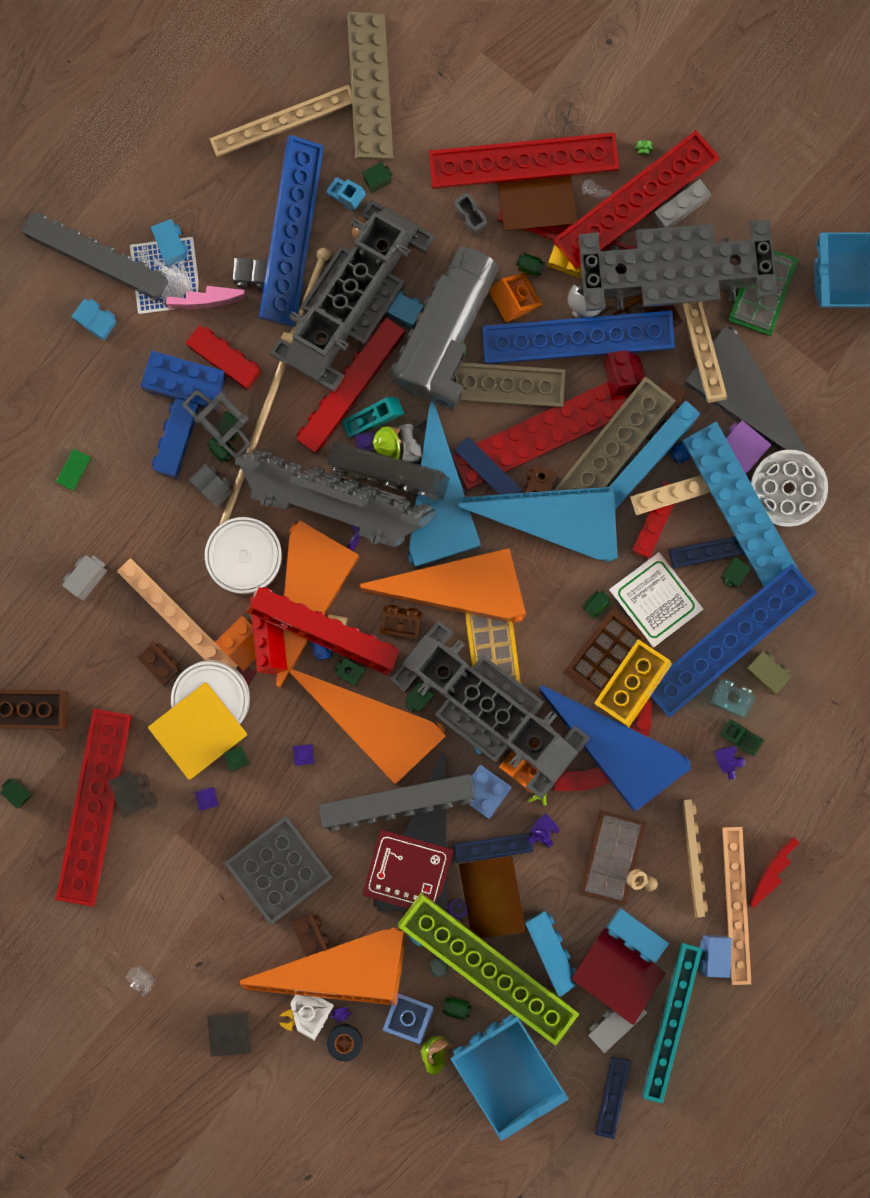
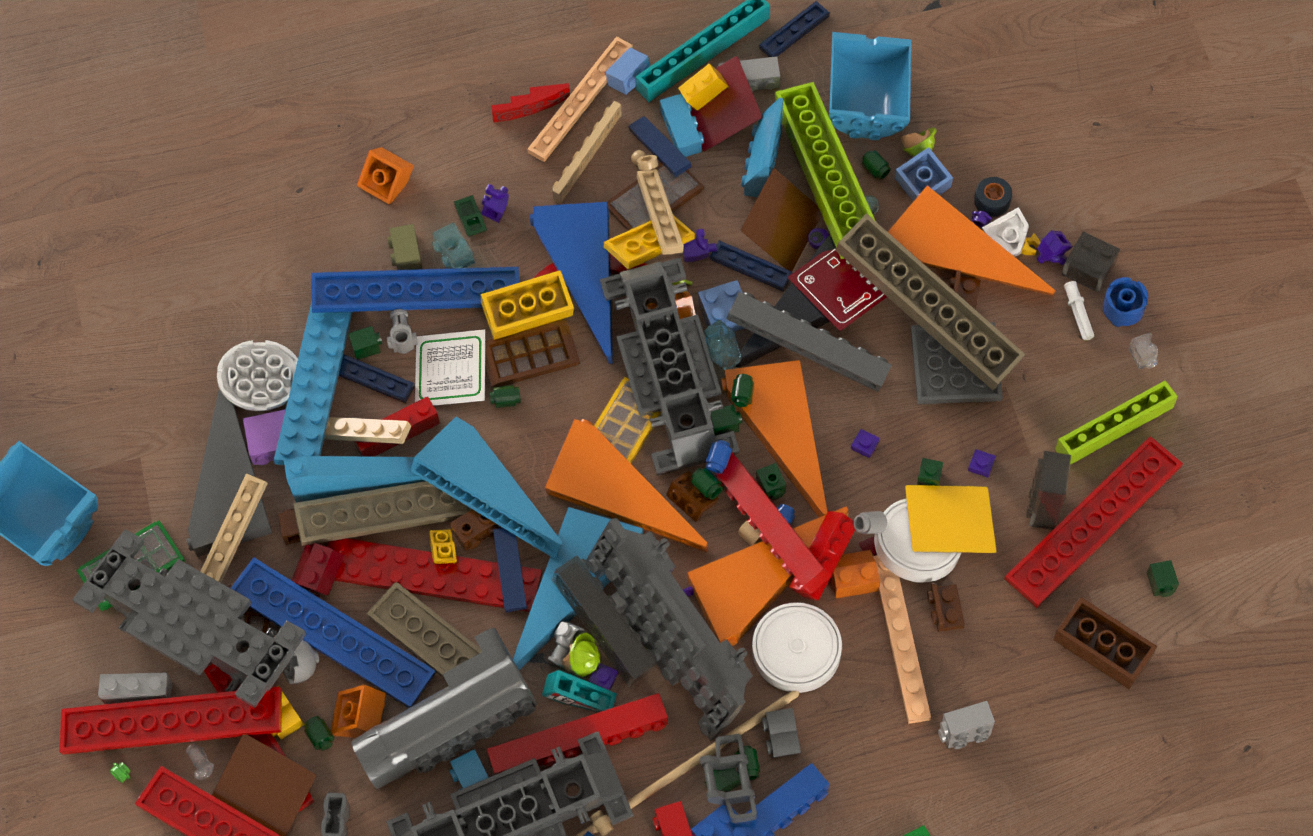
camera: 145 degrees left, 20 degrees down
none -> orange slope [357,147,414,204]
none -> light grey connector [387,309,418,354]
none -> yellow slope [429,529,457,564]
none -> yellow tile [604,215,695,269]
none -> dark blue tile [628,116,692,177]
none -> tan plate [637,169,684,255]
none -> yellow brick [678,64,729,111]
none -> dark green brick [691,468,723,500]
none -> clear light blue brick [704,320,741,370]
none -> blue brick [706,440,732,474]
none -> dark green brick [731,374,754,407]
none -> dark tan brick [836,213,1025,390]
none -> light grey brick [854,511,887,534]
none -> dark purple piece [1037,230,1073,265]
none -> lime brick [1055,380,1178,466]
none -> white axle [1064,281,1094,340]
none -> blue brick [1102,277,1148,327]

